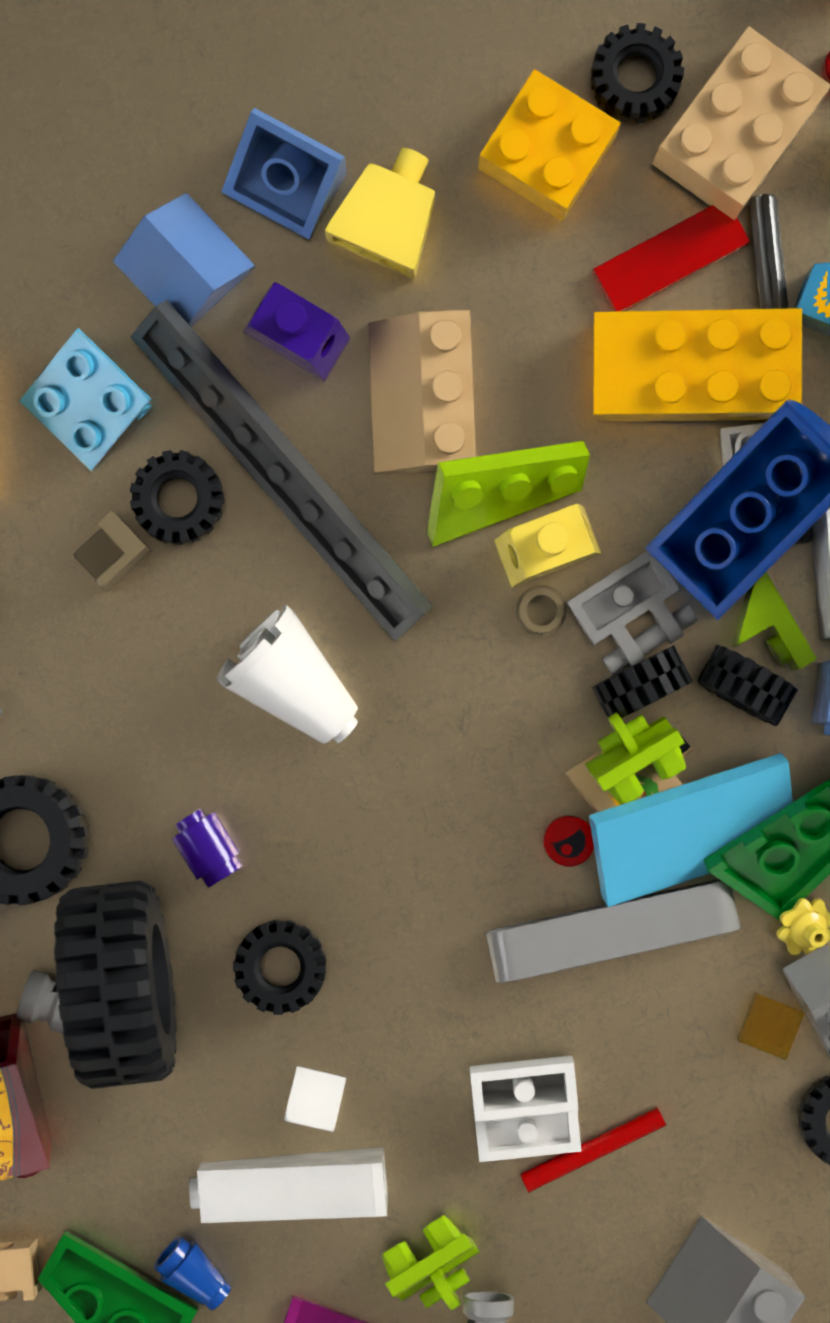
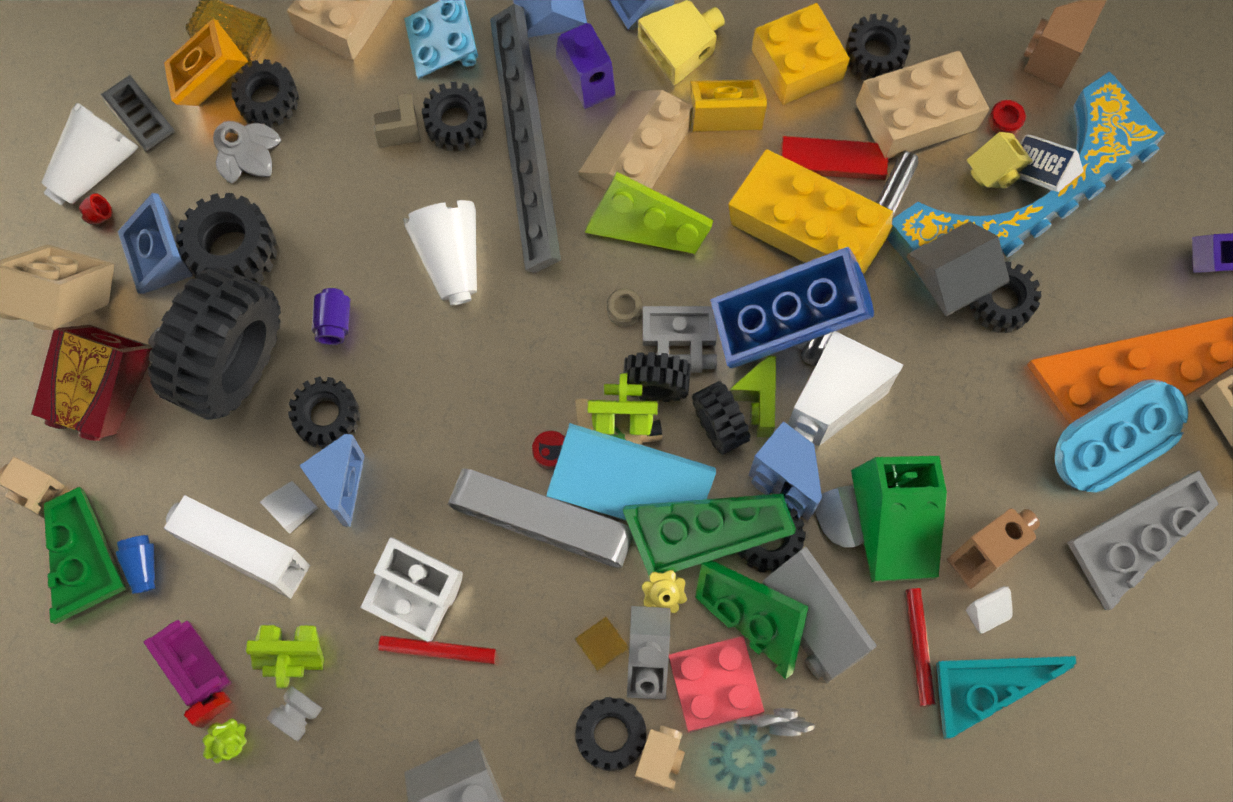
camera: 30 degrees right, 15 degrees down
light yellow torso [494,504,602,588] -> none
none -> medium blue slope [299,434,365,527]
none -> yellow slope [691,79,767,132]

